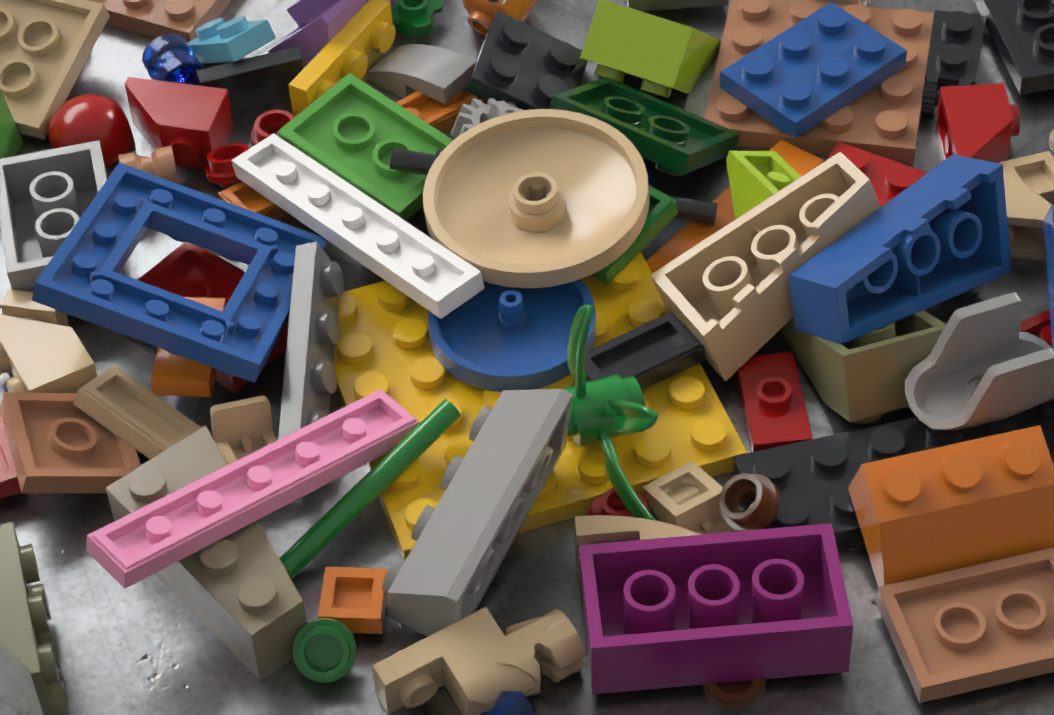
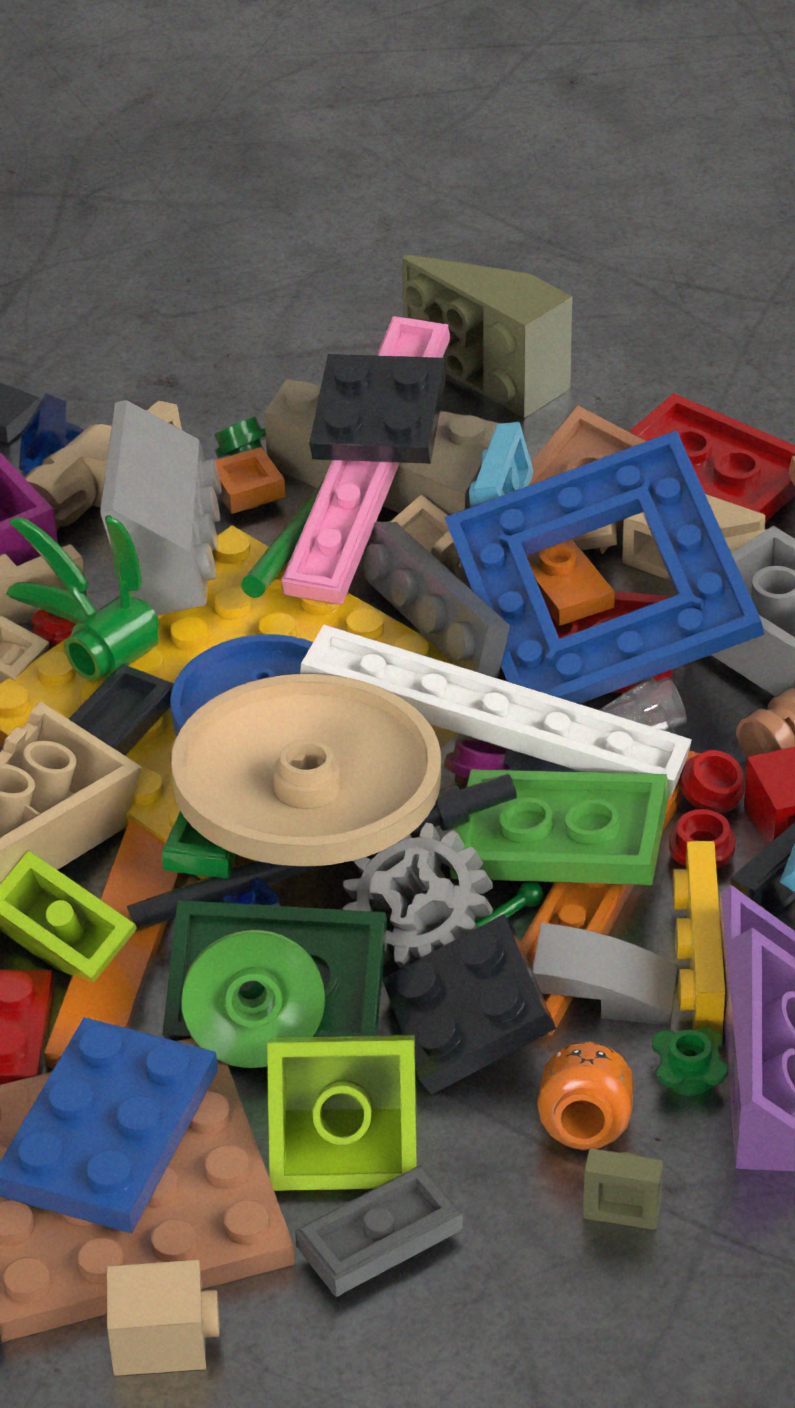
camera: 150 degrees right, 5 degrees down
none -> bright green dish [181,930,325,1068]
none -> black plate [309,354,447,464]
none -> medium azure plate [469,422,534,507]

